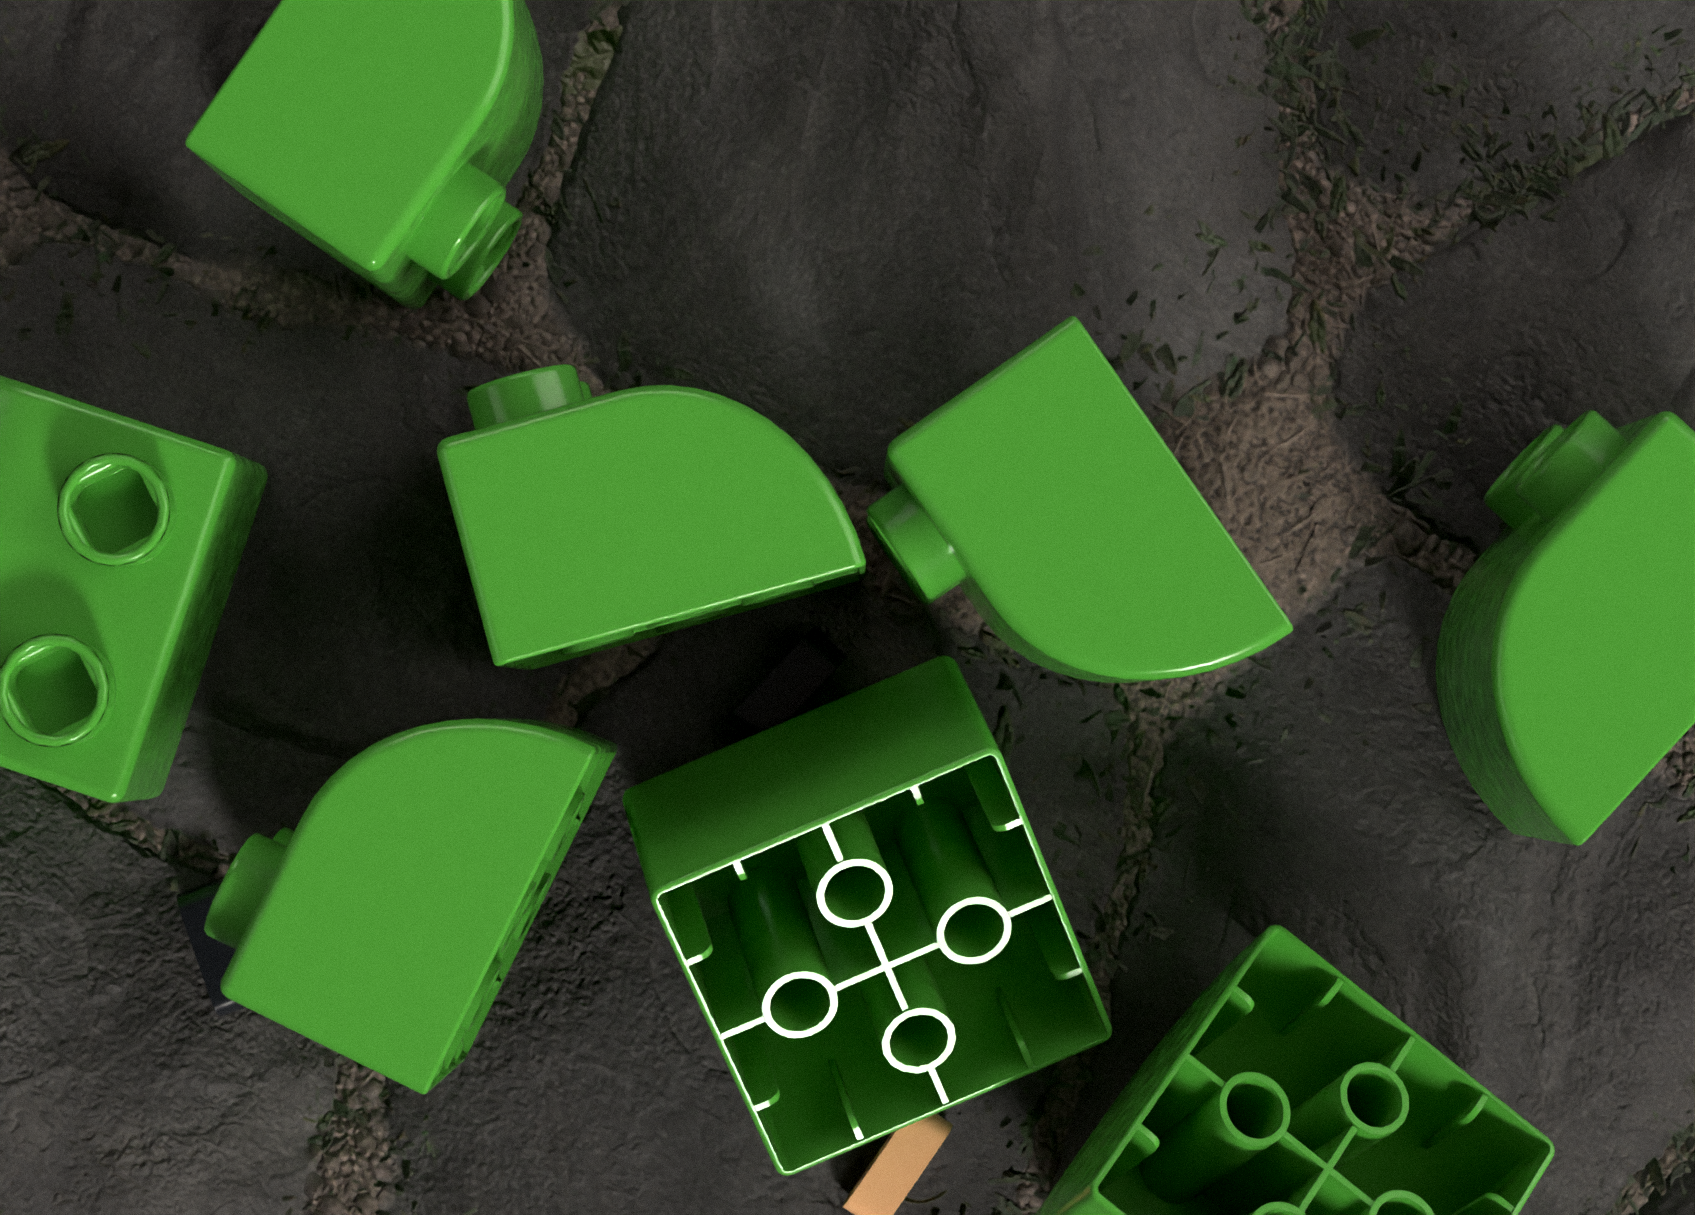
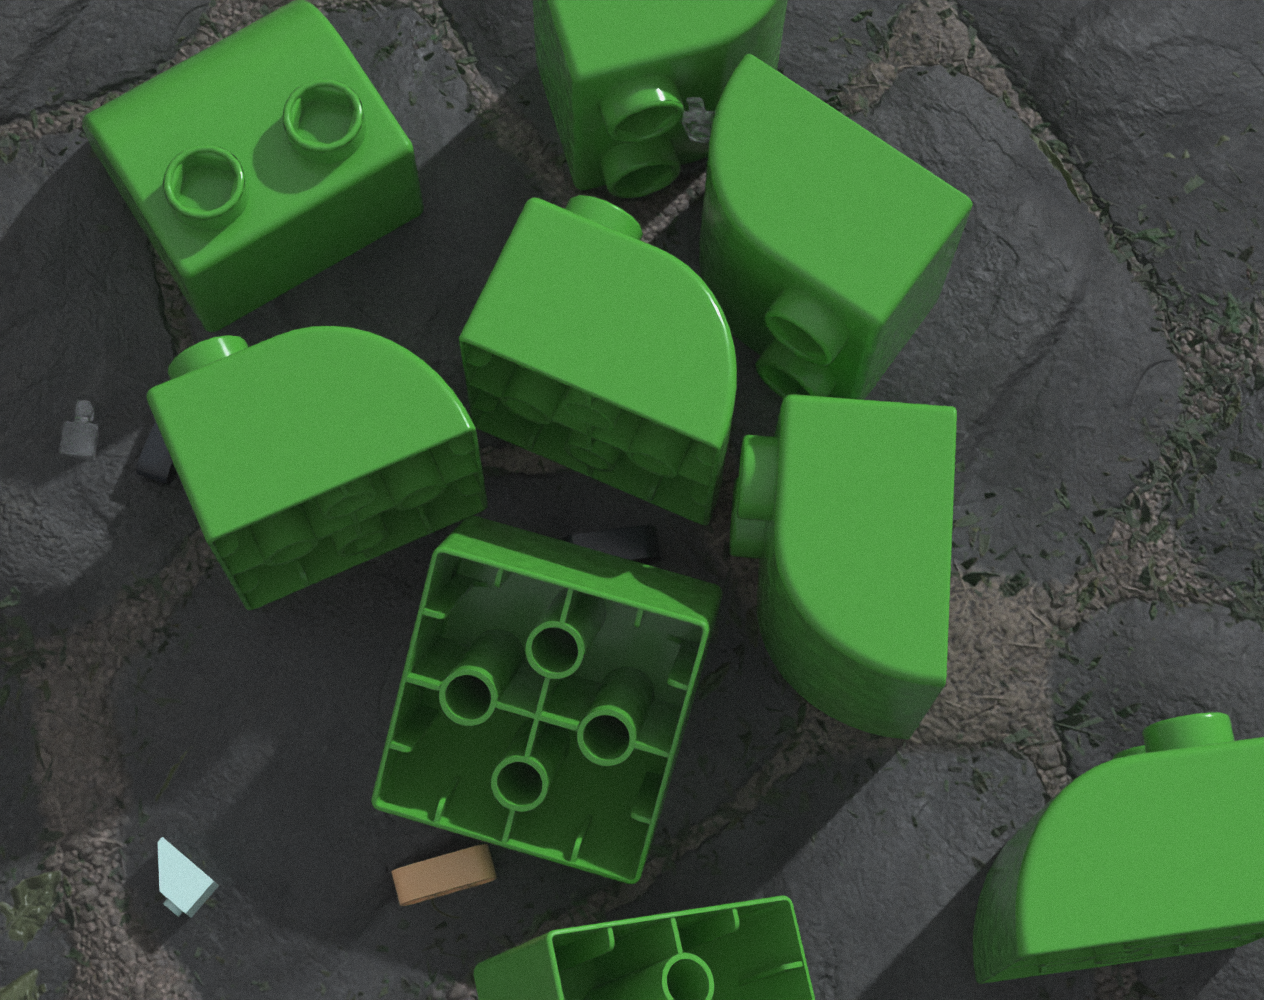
camera: 35 degrees right, 15 degrees down
none -> clear plate [59,400,100,459]
none -> clear plate [681,97,715,143]
none -> bright green piece [699,54,973,400]

